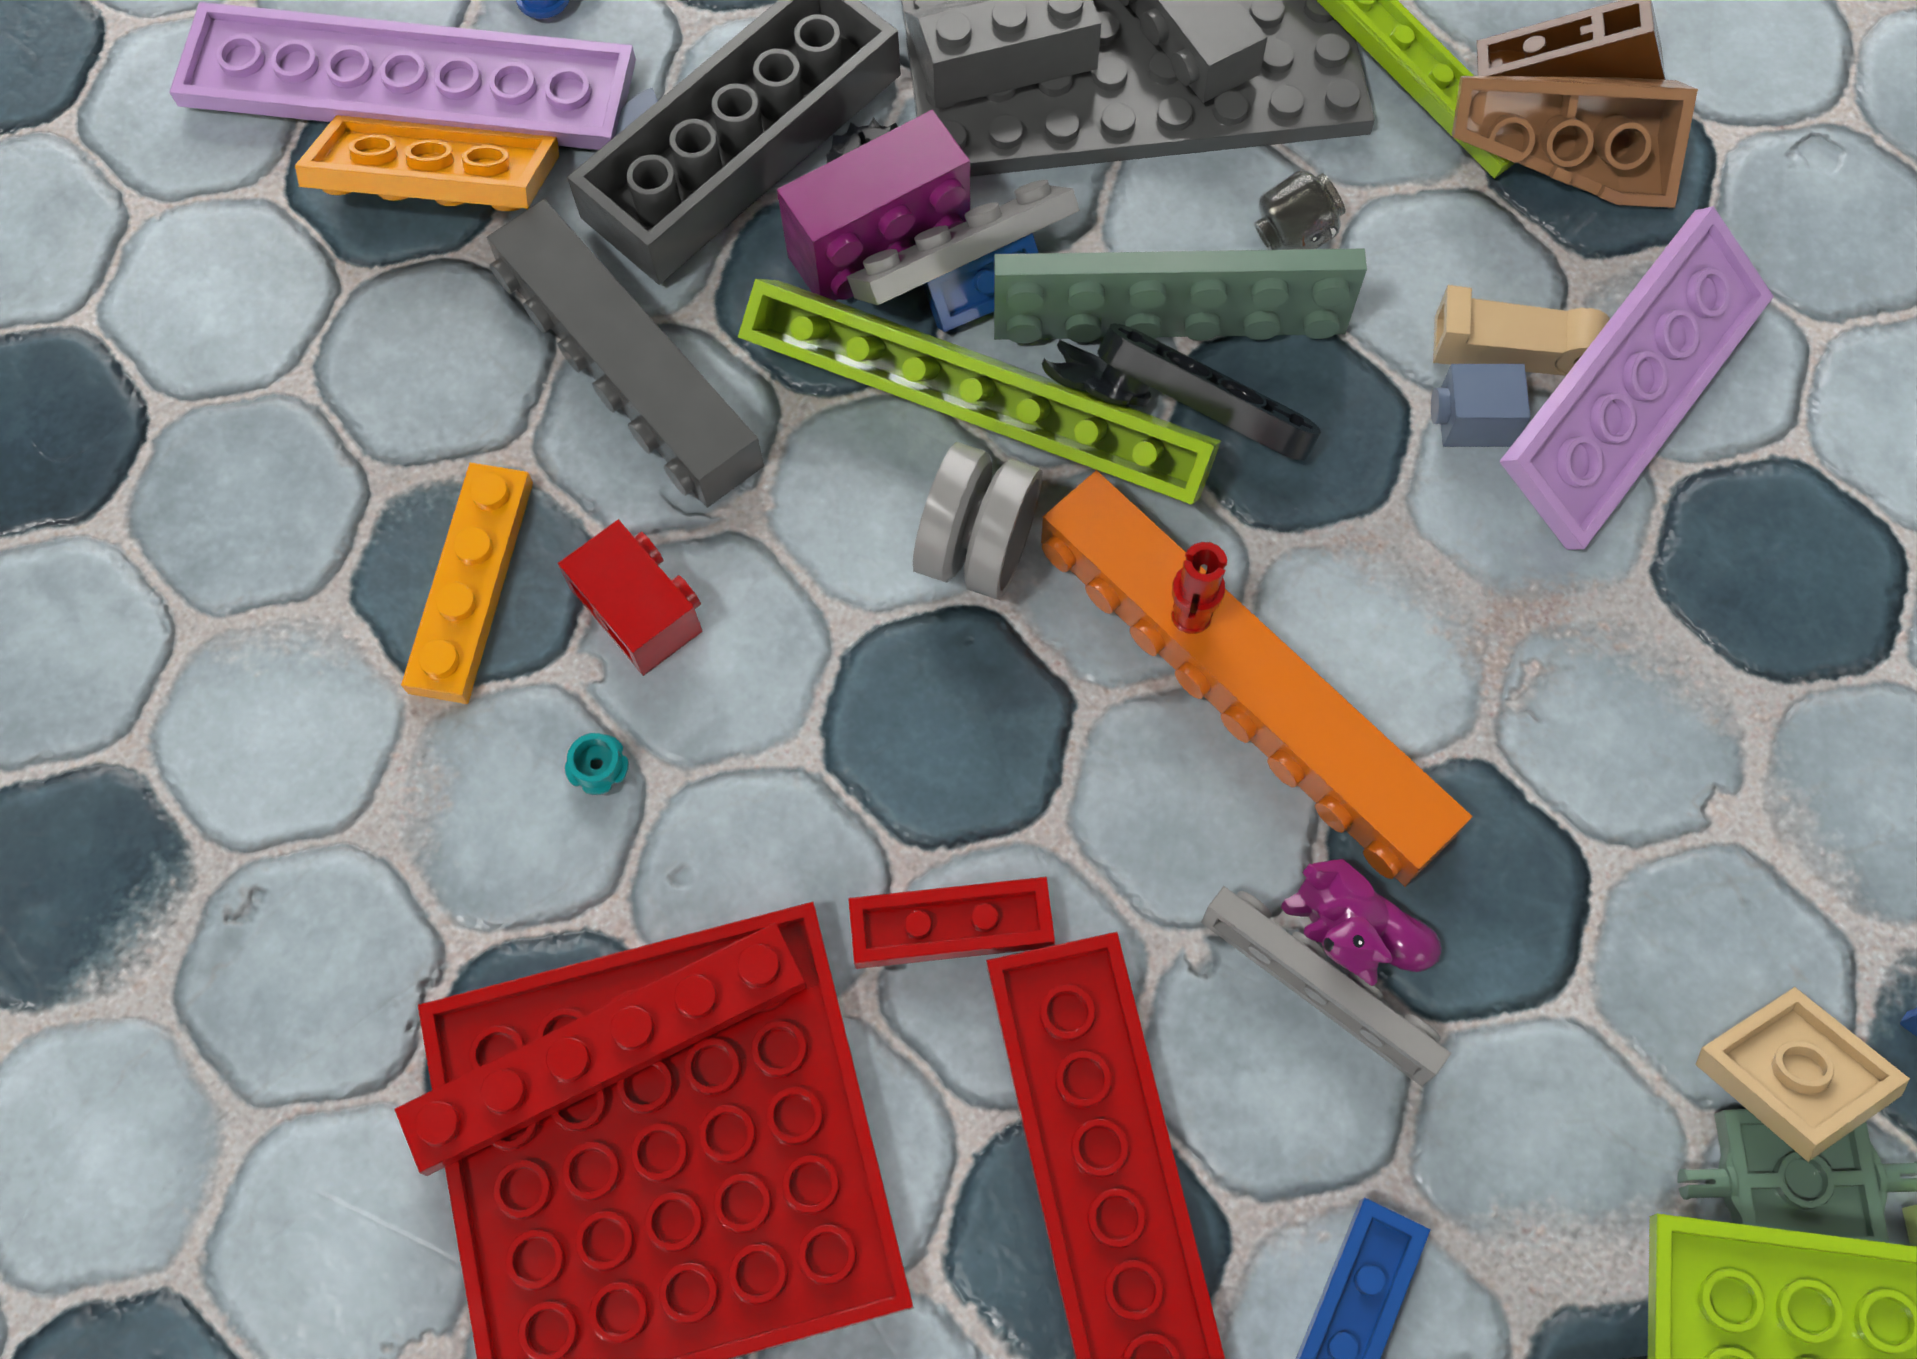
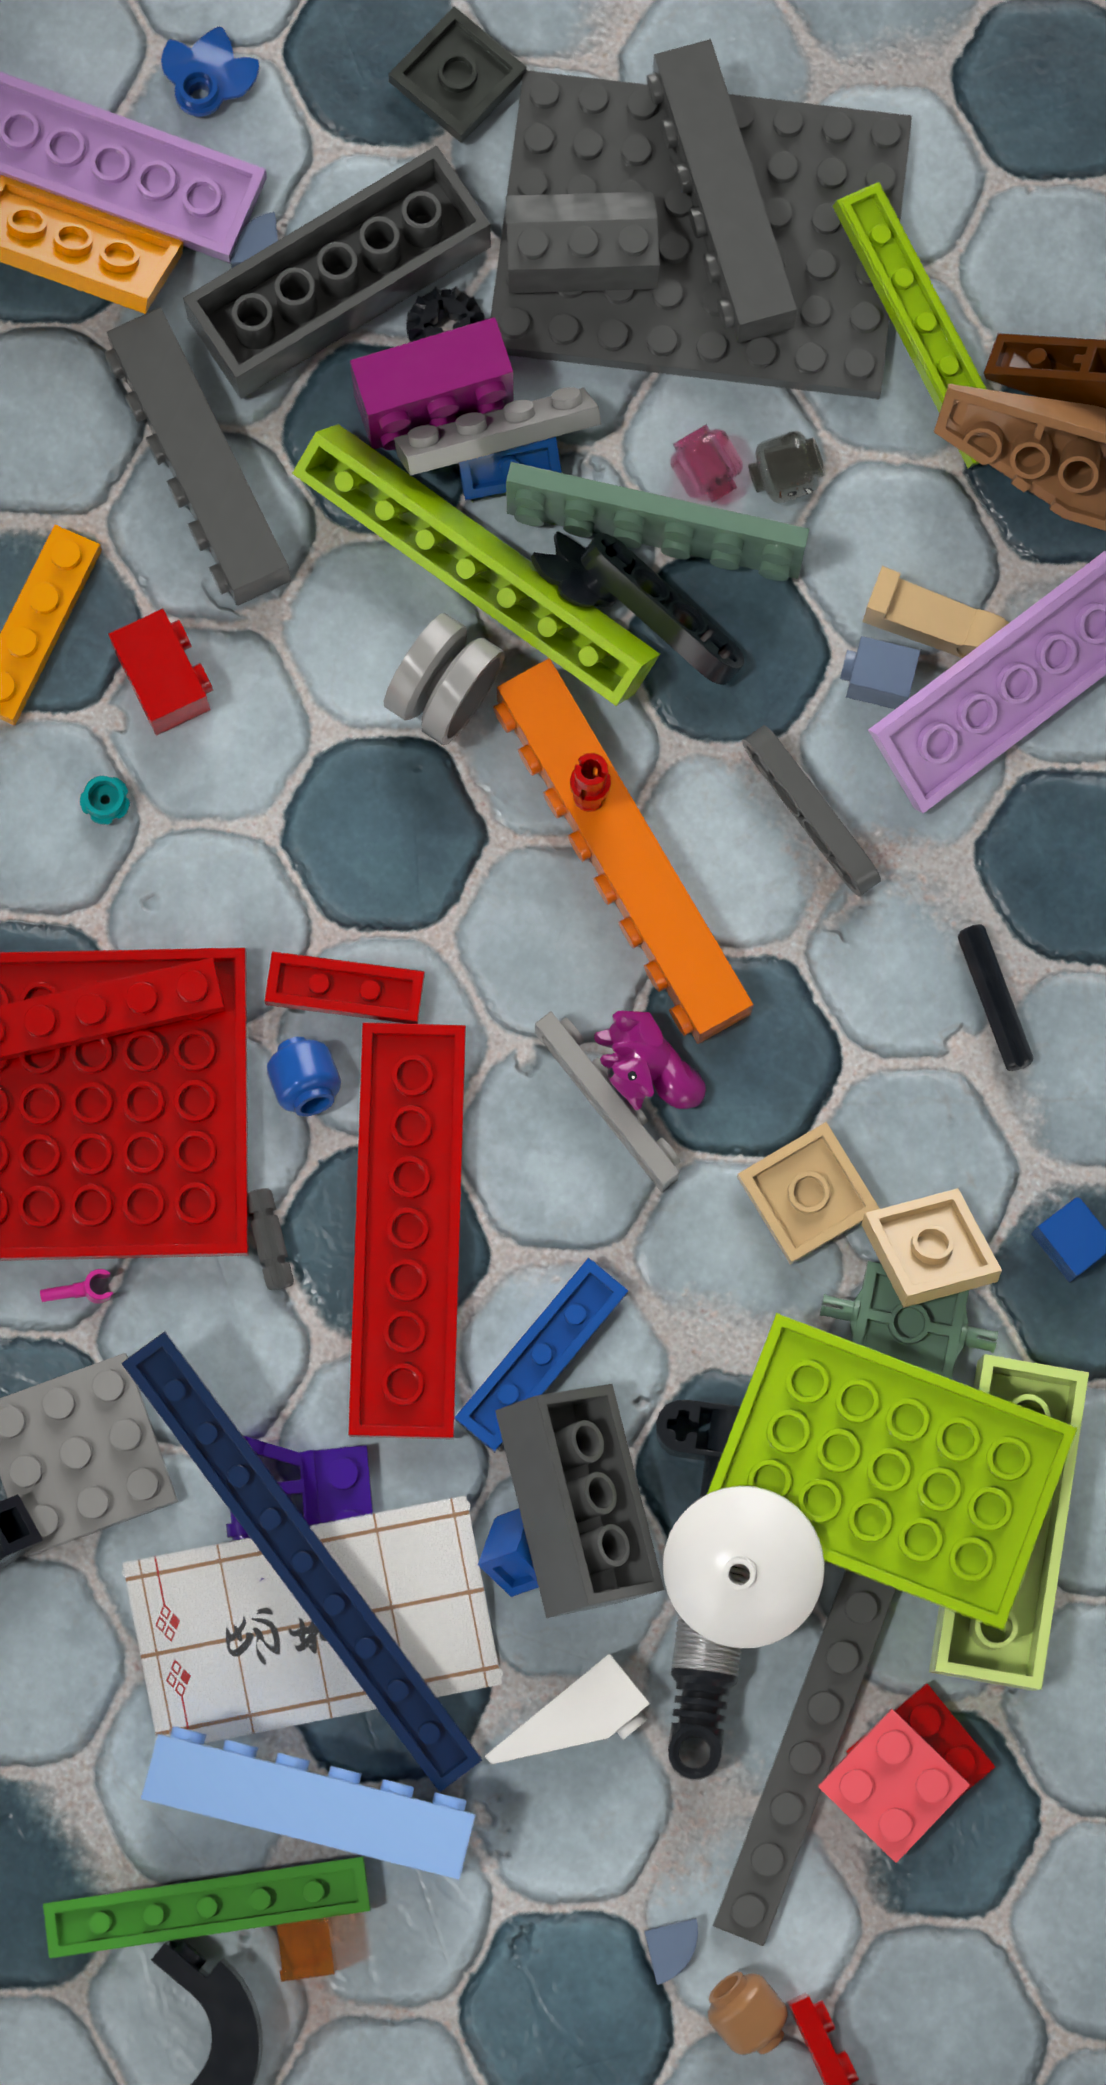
camera: 10 degrees right, 10 degrees up
none -> dark grey axle [247,1188,294,1290]
none -> blue head [267,1037,341,1117]
none -> clear pink head [670,424,743,502]
none -> tan plate [737,1122,880,1265]
none -> dark grey beam [742,725,881,896]
none -> black axle [958,924,1034,1071]

